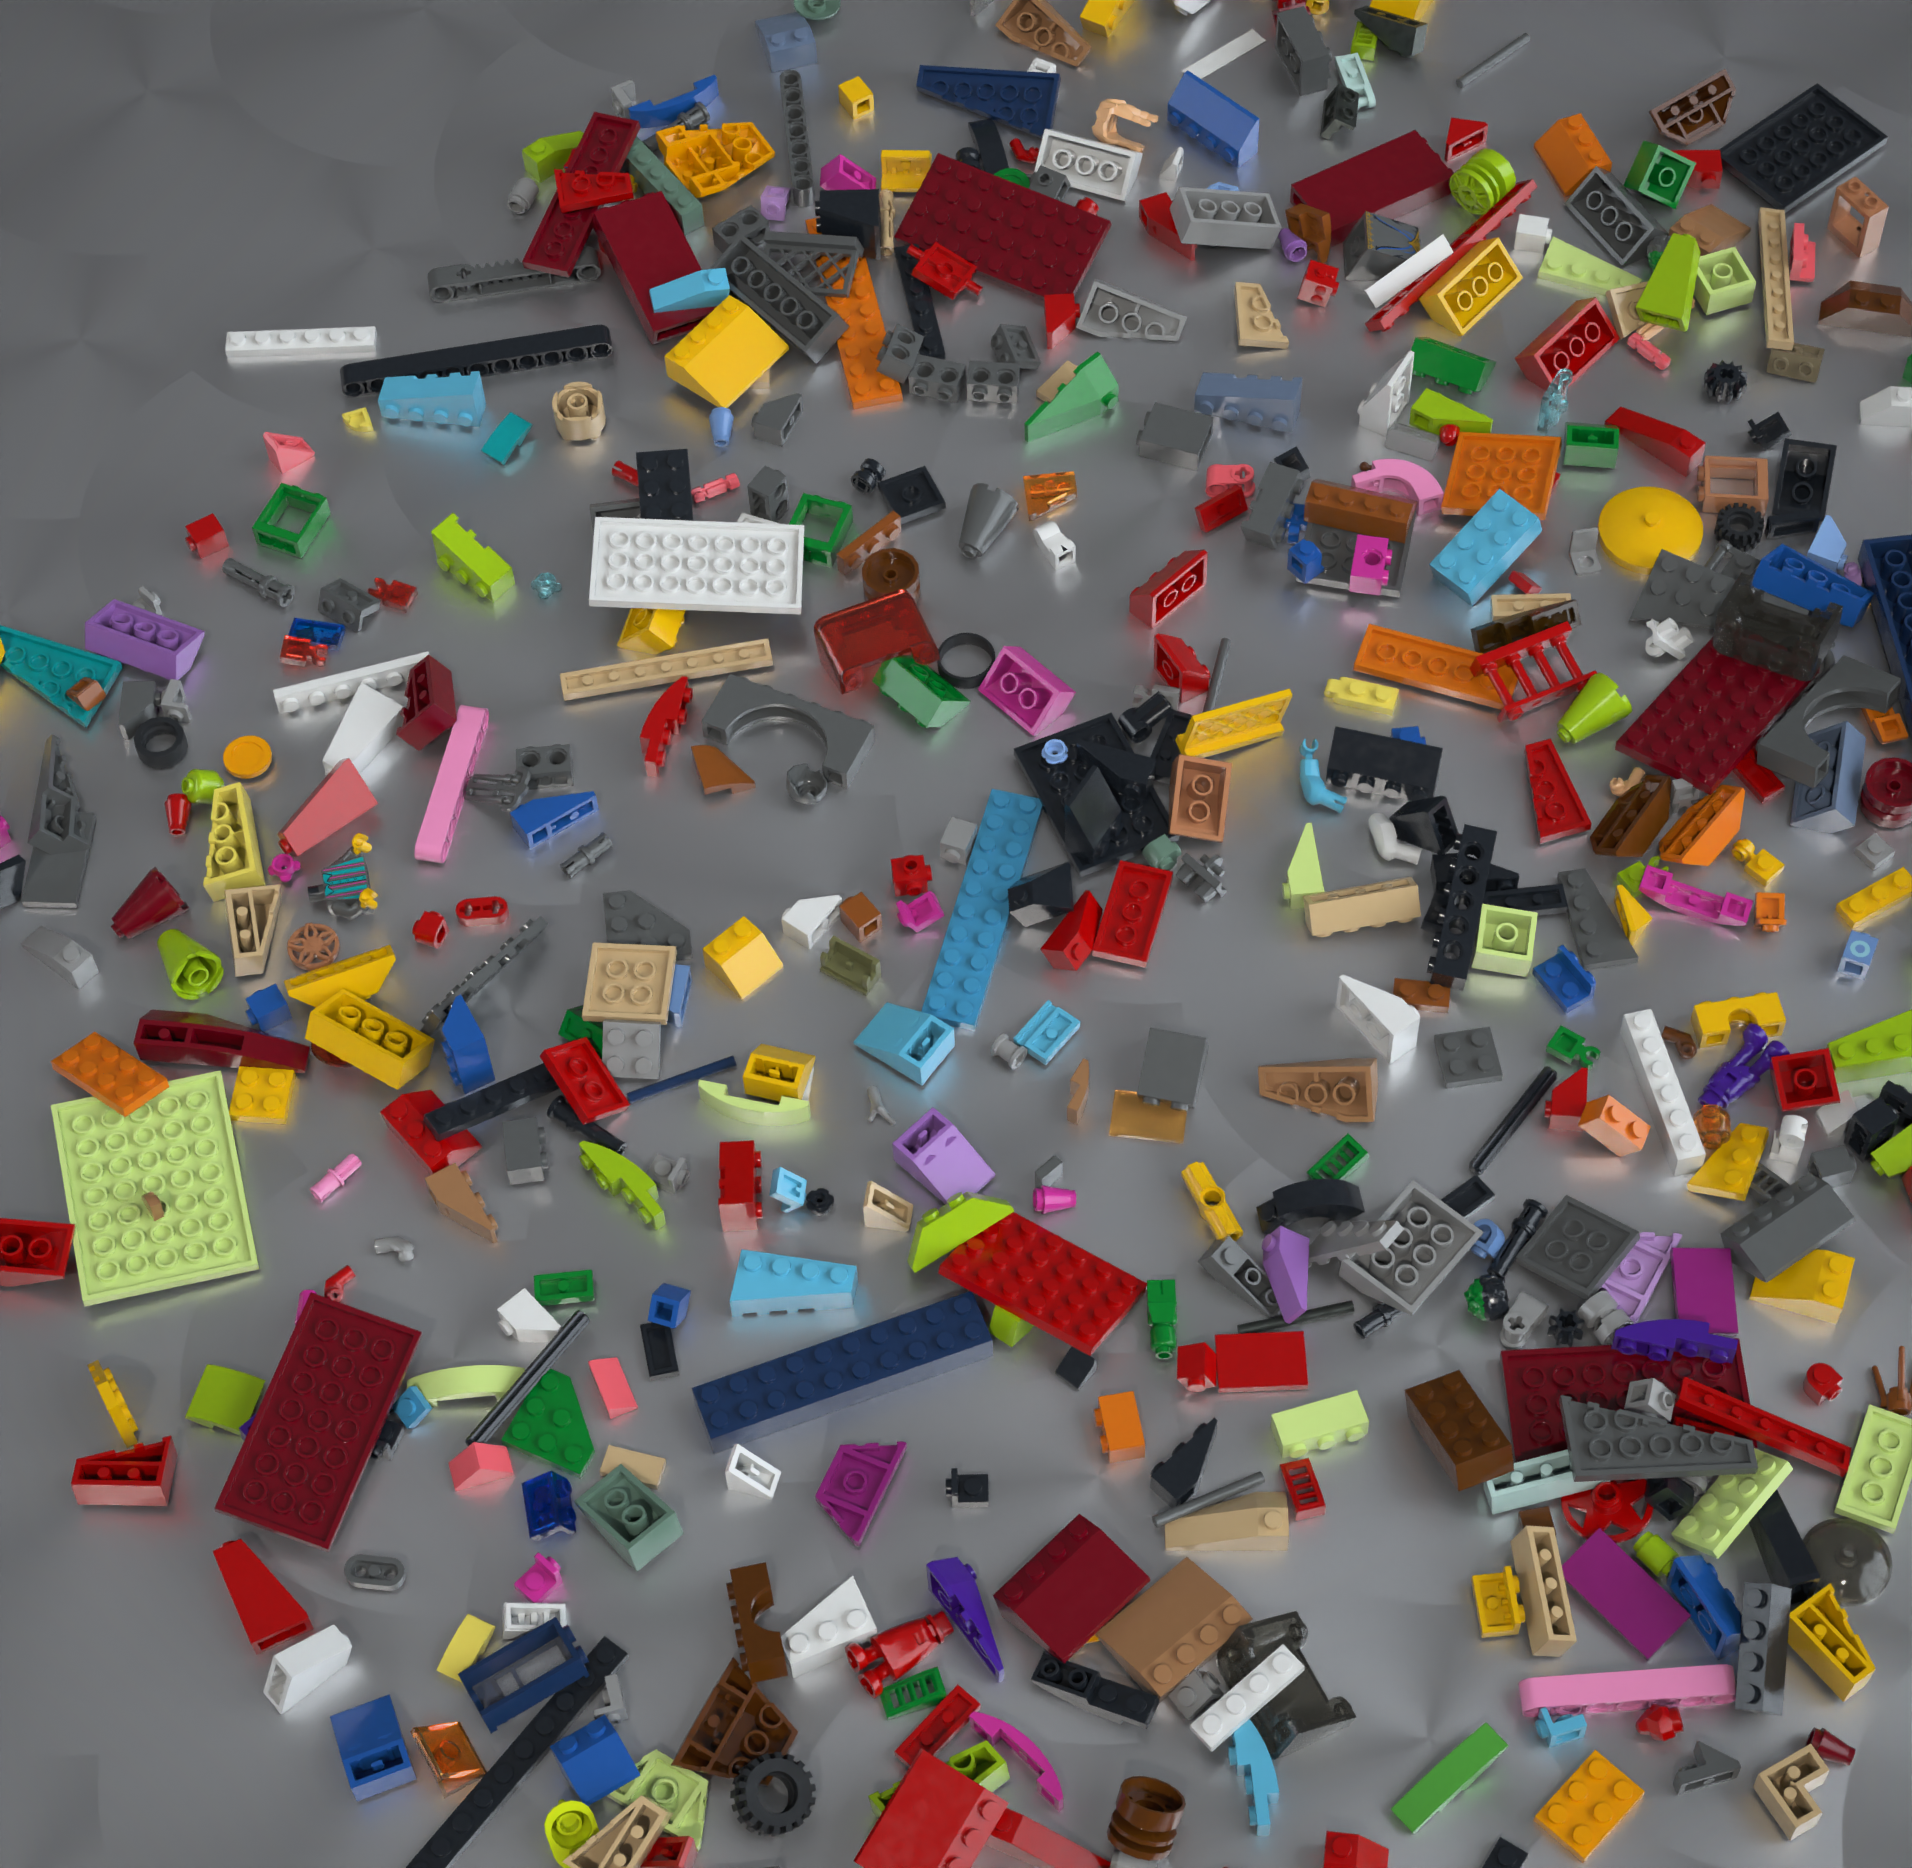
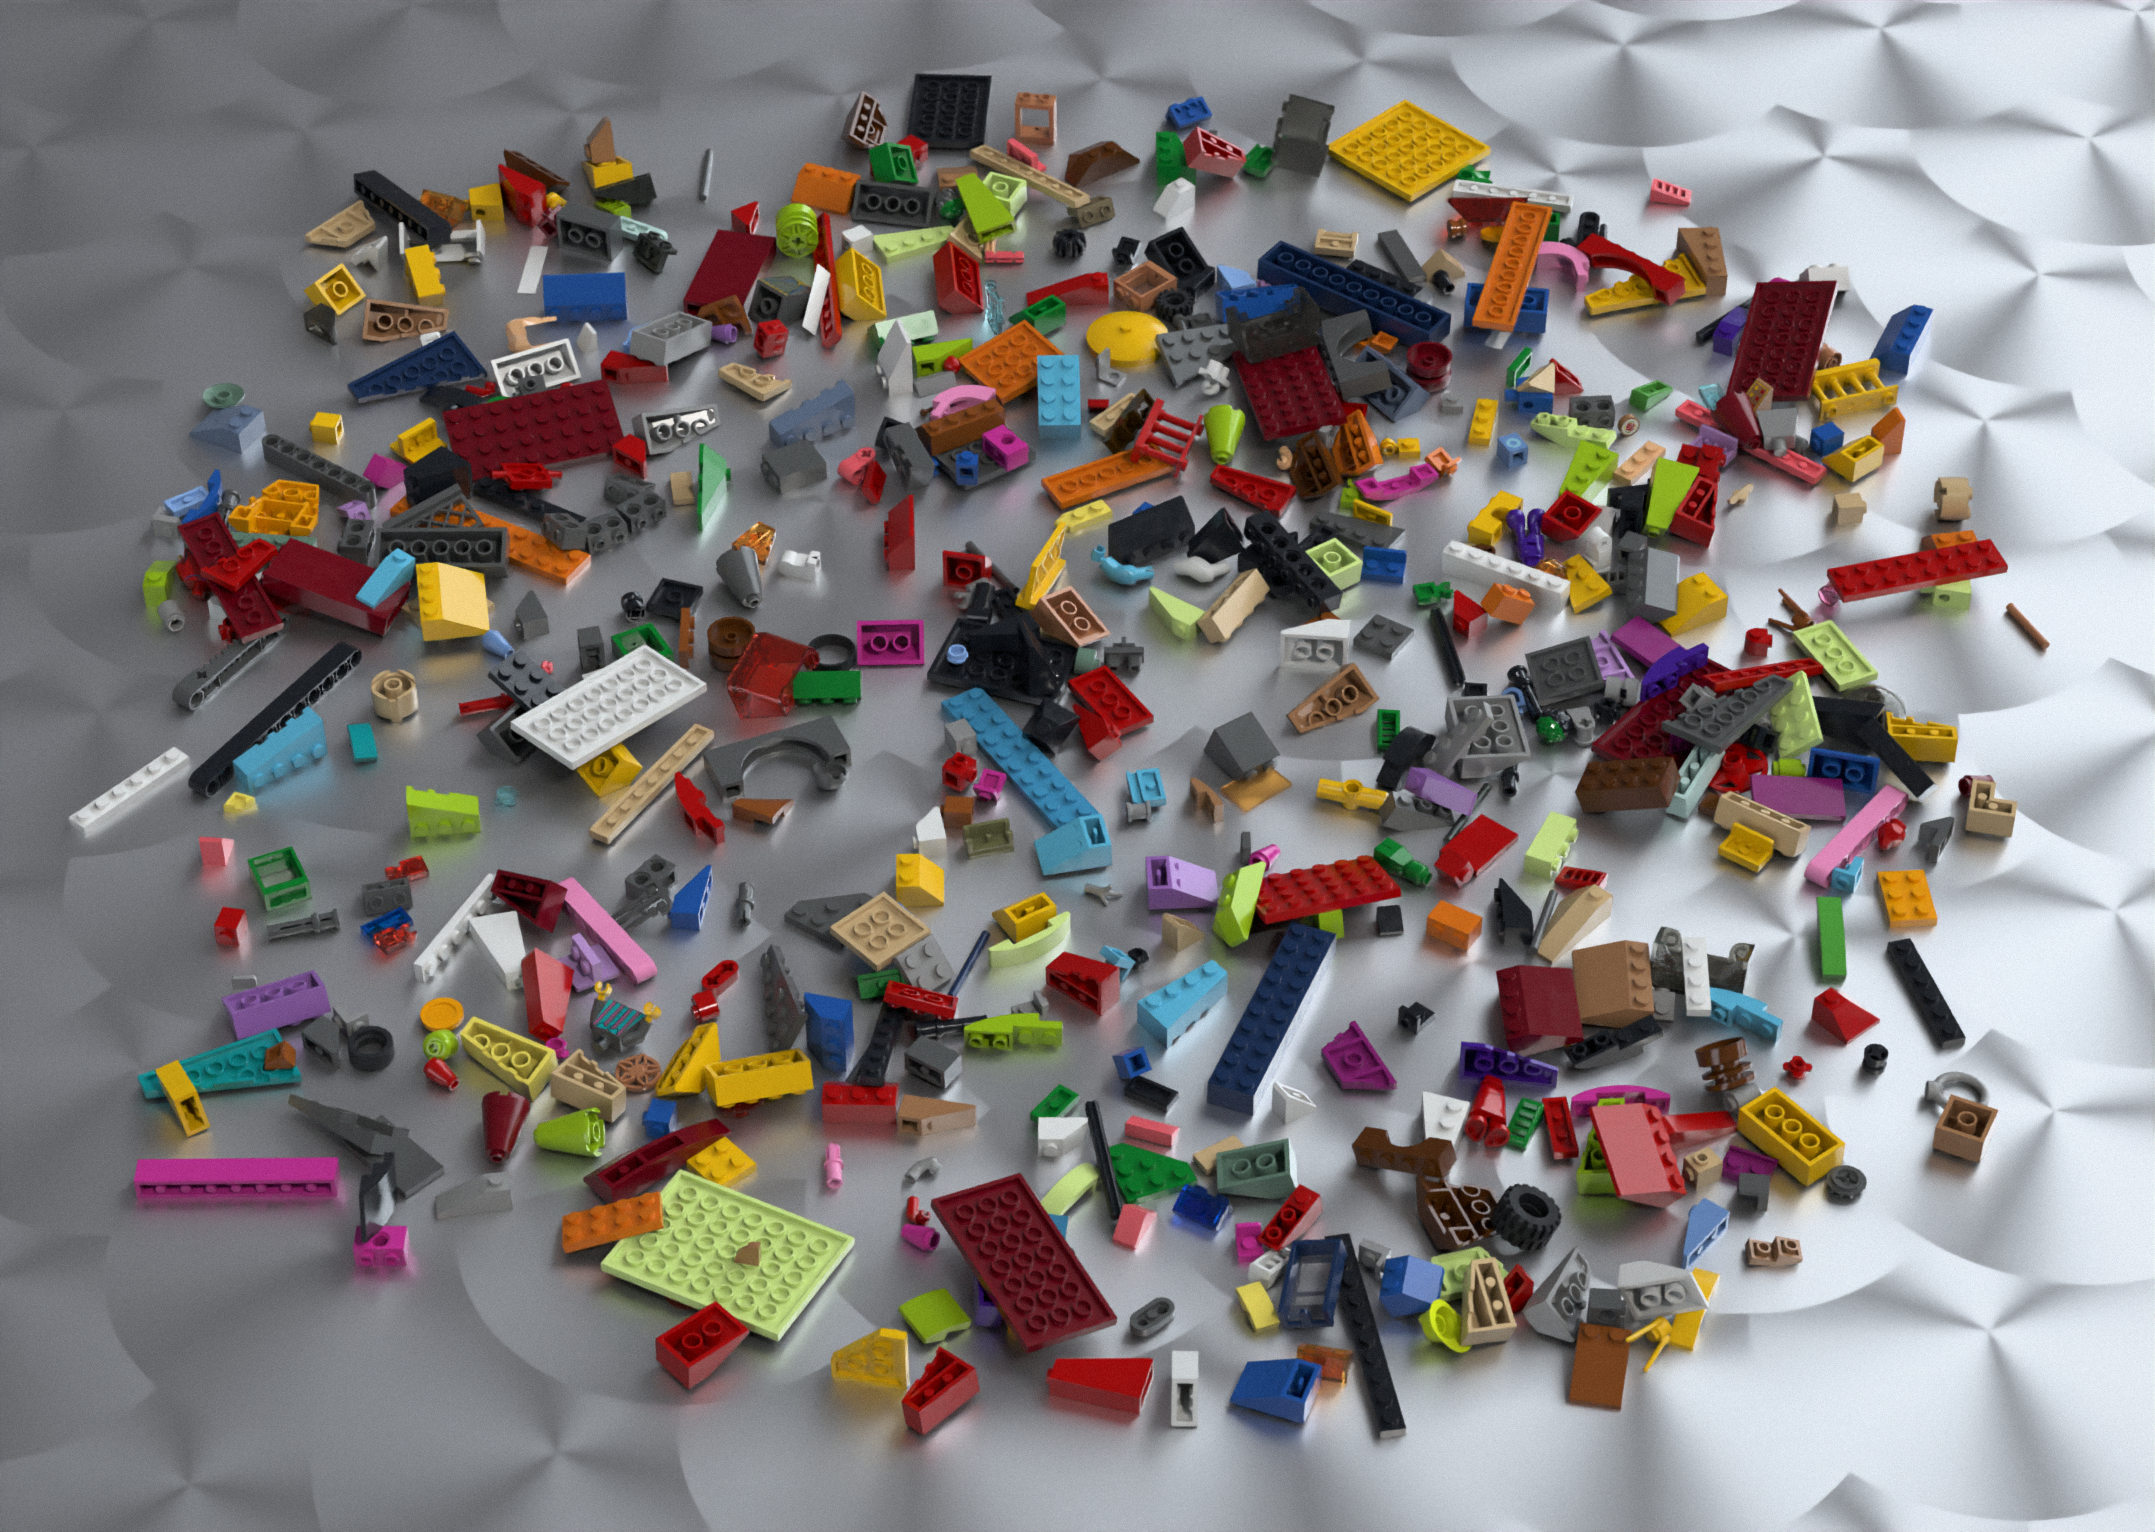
camera: 50 degrees left, 15 degrees down
none -> light blue plate [164,486,209,517]
none -> lavender bracket [558,933,619,992]
none -> red slope [1257,1184,1323,1252]

